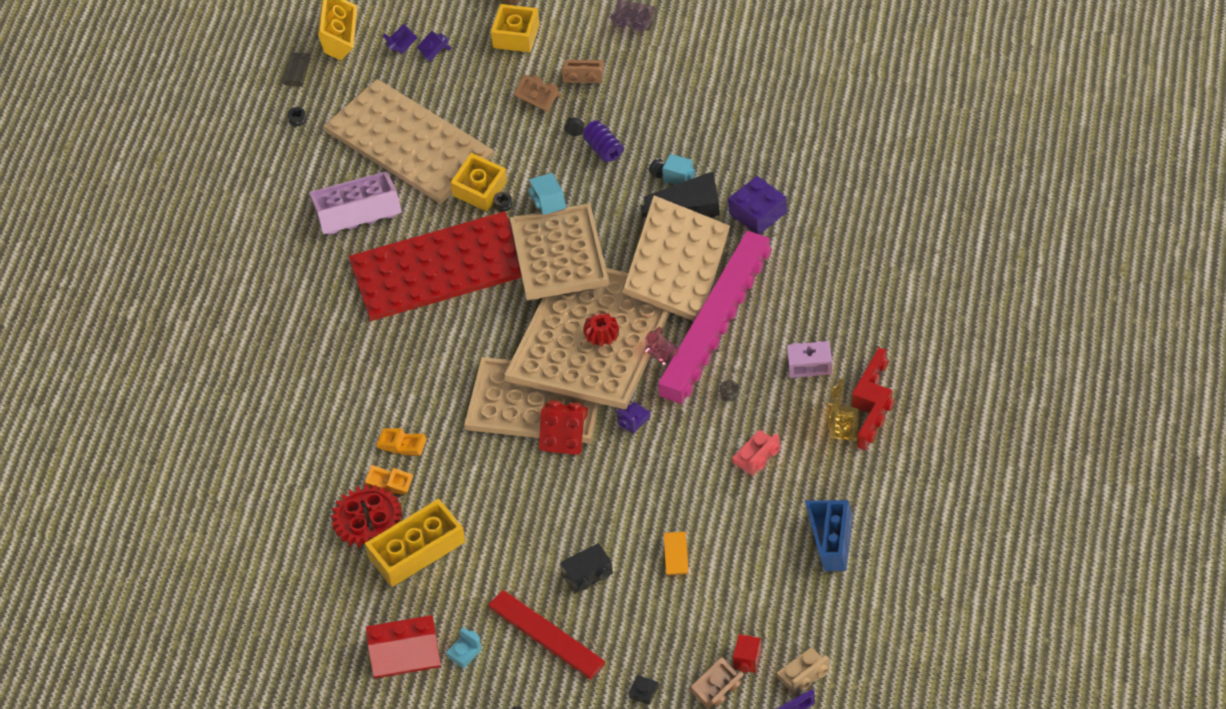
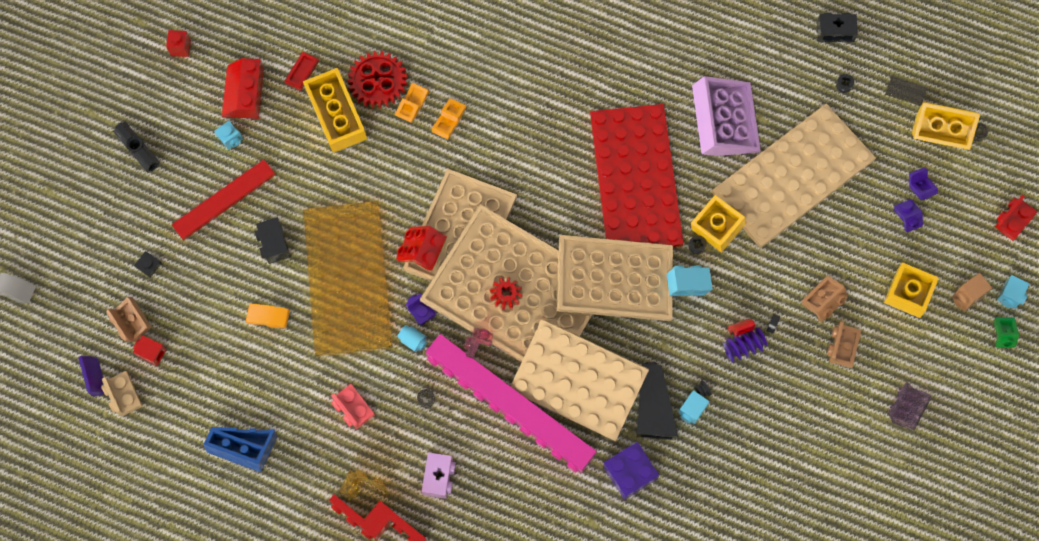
camera: 100 degrees right, 20 degrees up
none -> red tile [284,52,319,91]
none -> clear yellow plate [303,201,393,357]
none -> medium azure brick [398,325,427,352]
none -> red slope [727,318,756,337]
none -> black brick [817,12,858,42]

